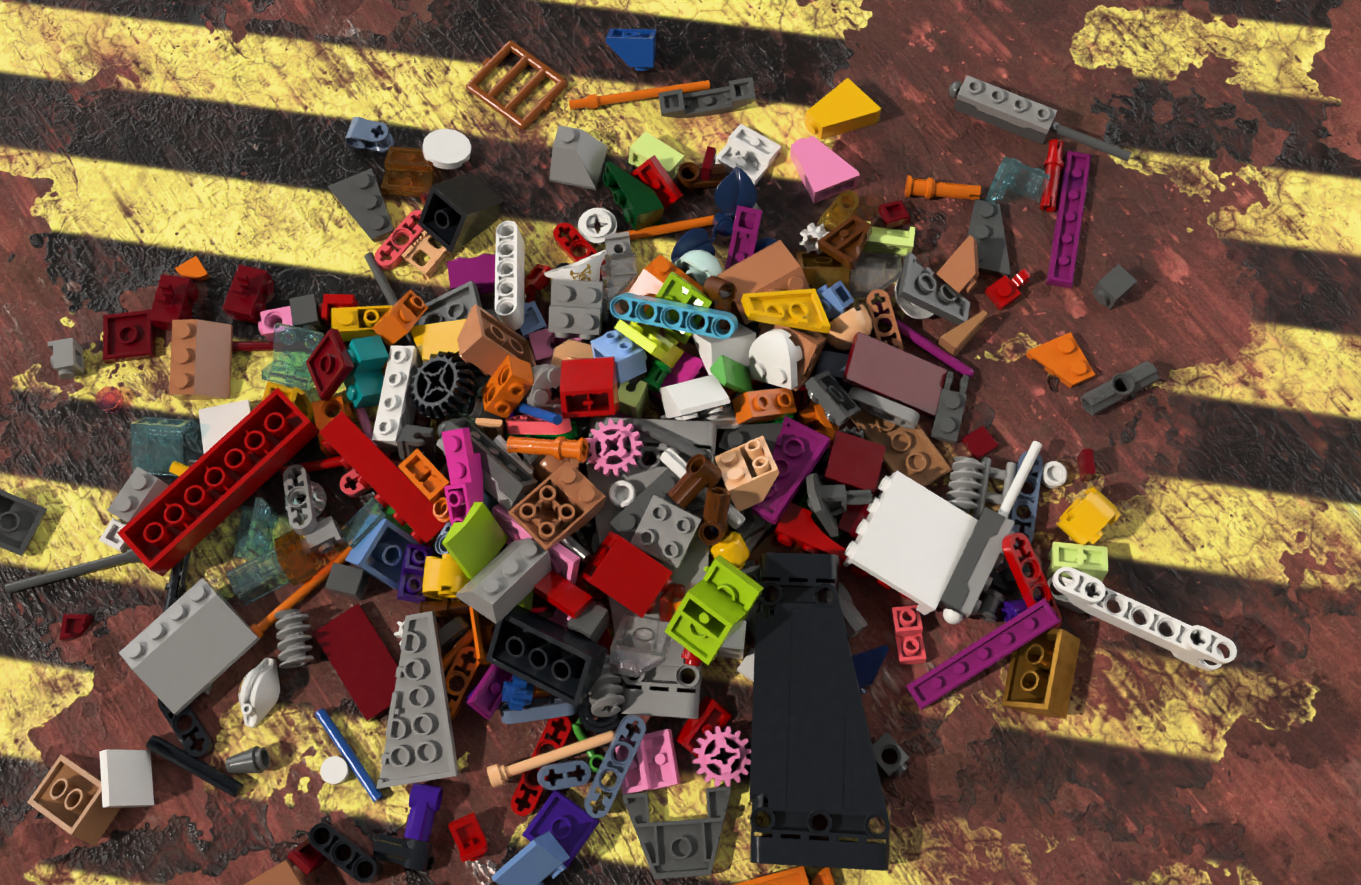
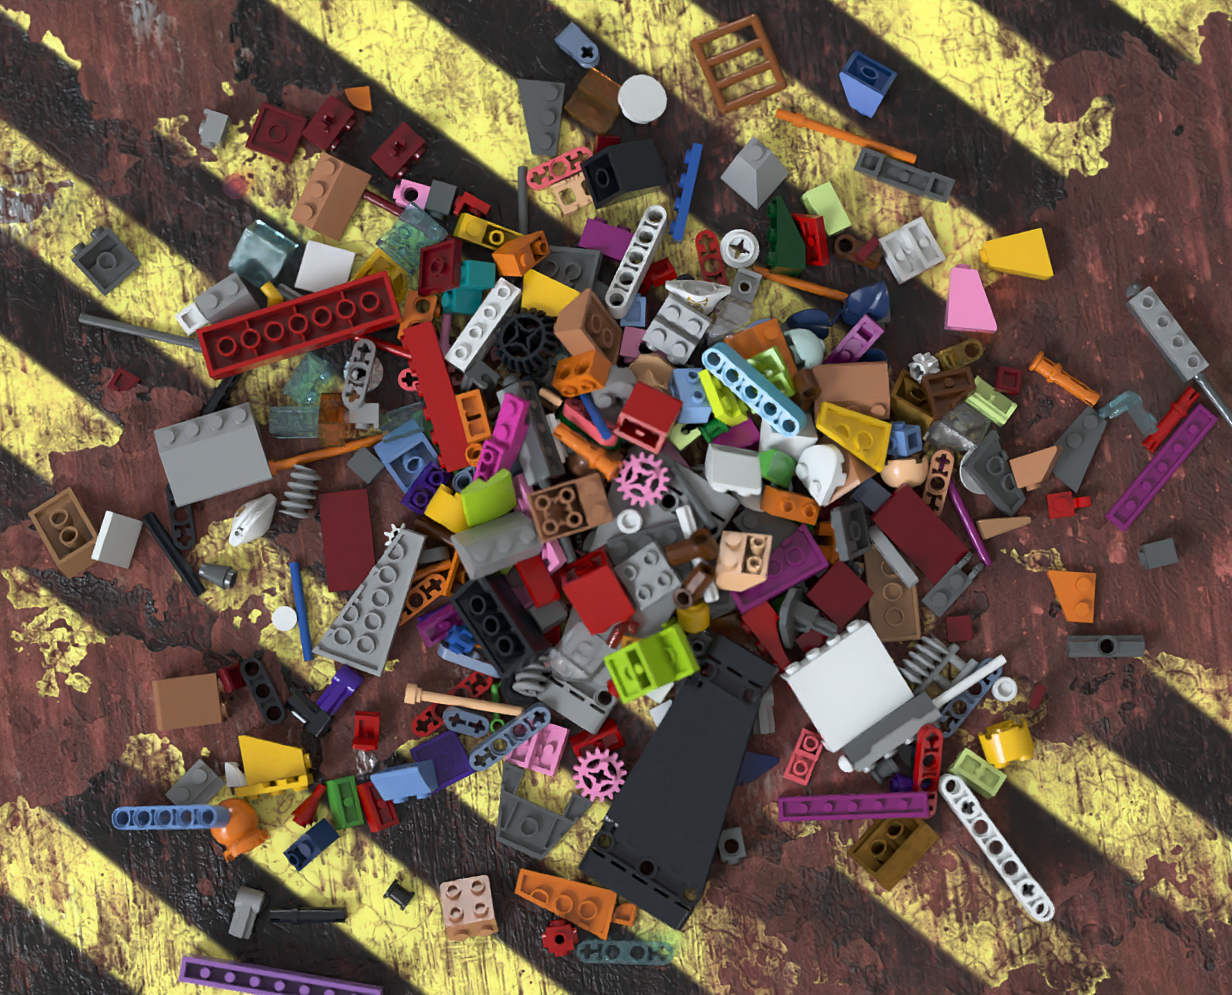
camera: 25 degrees right, 15 degrees up
none -> blue plate [669,143,703,244]

